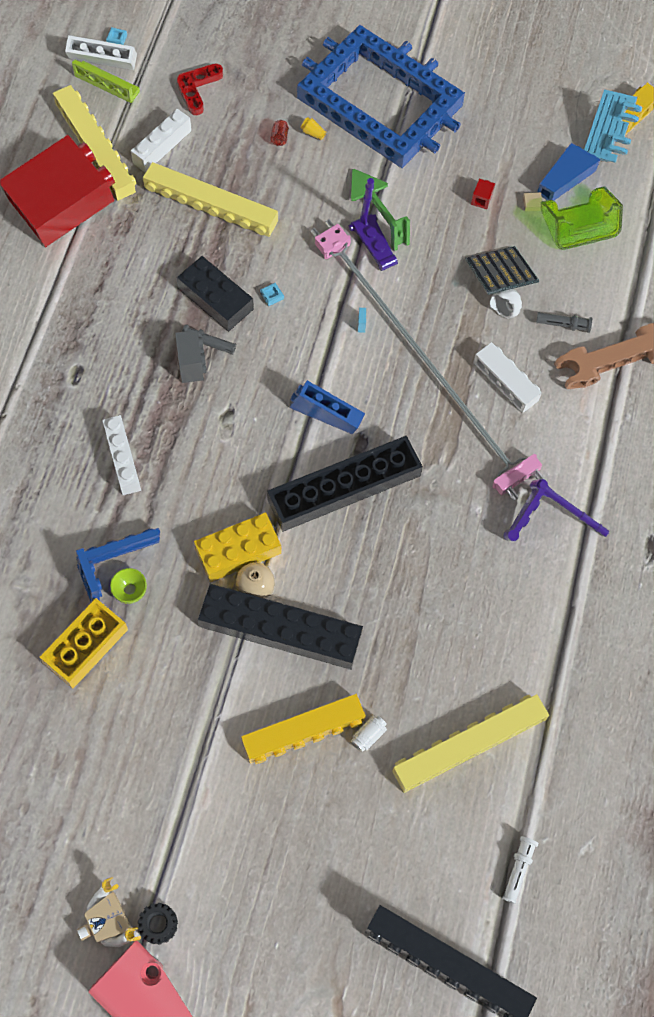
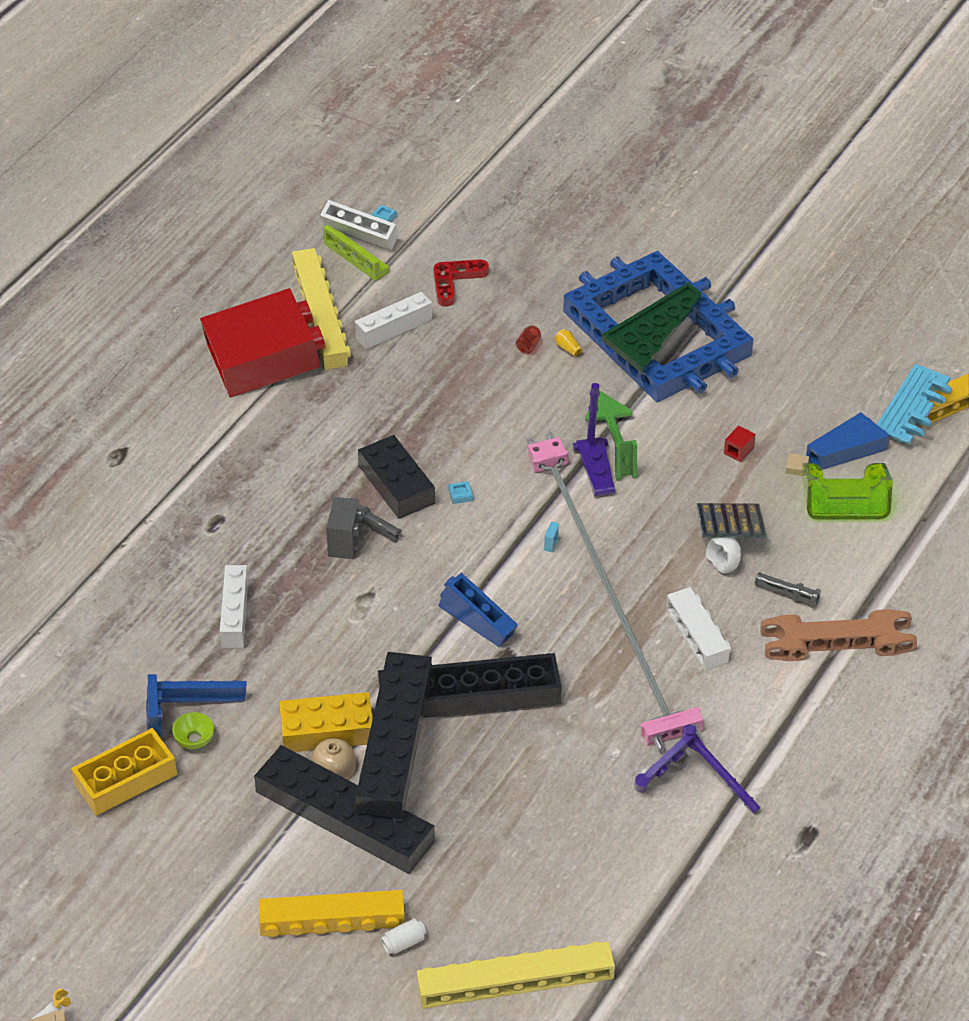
camera: 20 degrees right, 20 degrees down
light yellow brick [143,162,278,237] -> none
none -> black brick [356,652,432,819]
none -> dark green wing [601,282,702,373]

